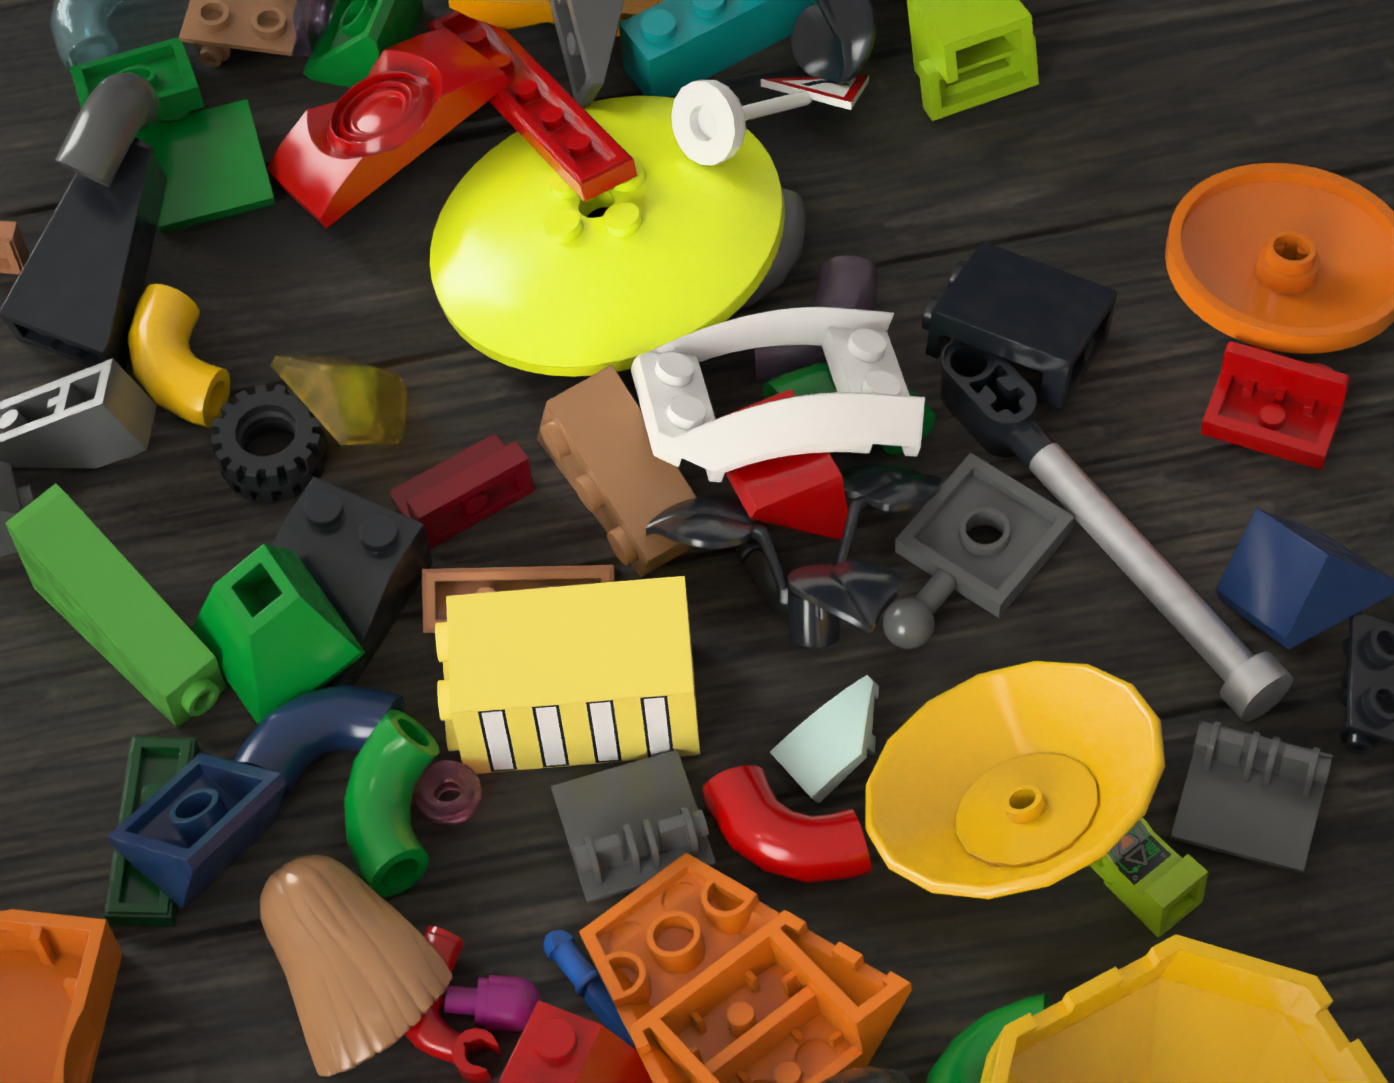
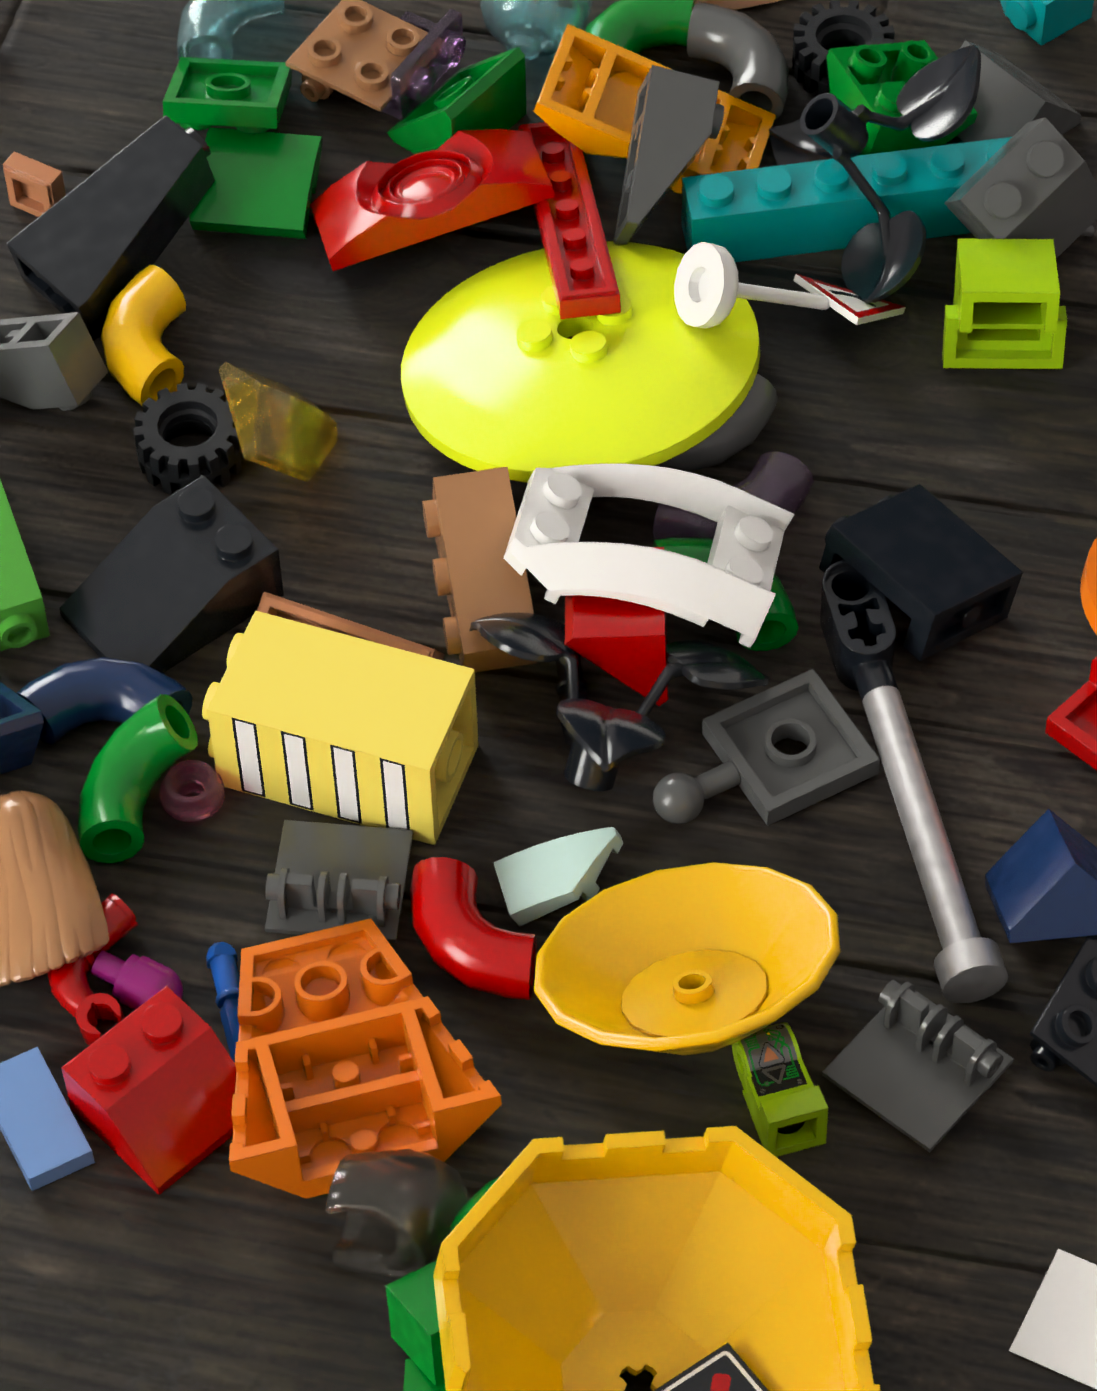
camera: 20 degrees right, 5 degrees down
dark grey cylinder [55,72,159,187] -> none
green slope [192,544,365,725] -> none
dark red panel [390,435,534,549] -> none

